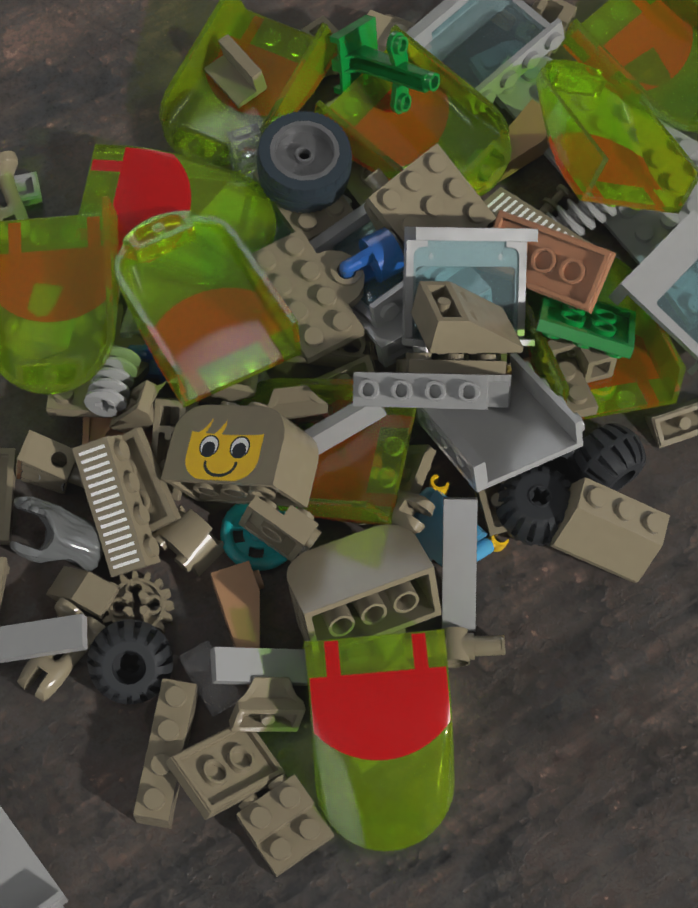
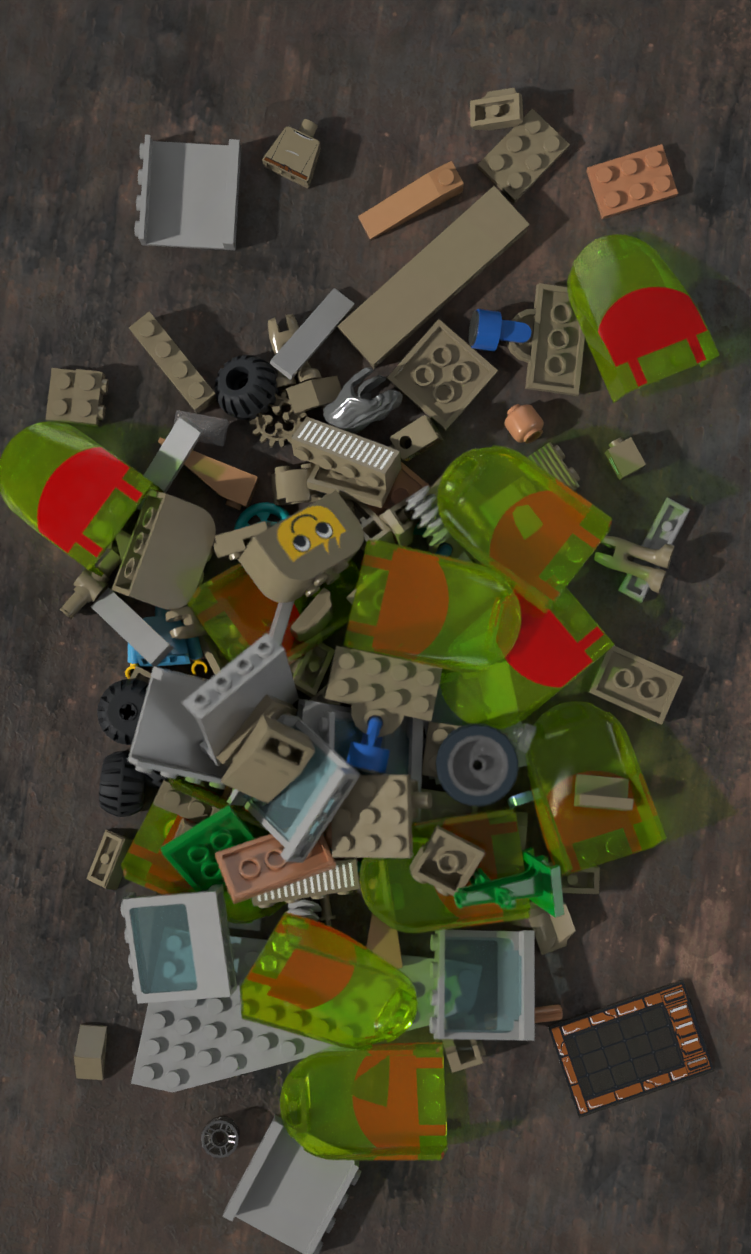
camera: 140 degrees right, 20 degrees up
dark tan tile [165,727,286,820] -> none
dark tan slope [229,677,306,732] -> none
dark tan slope [550,477,670,583] -> none
none -> dark tan plate [410,825,485,896]
none -> dark tan plate [588,644,683,725]

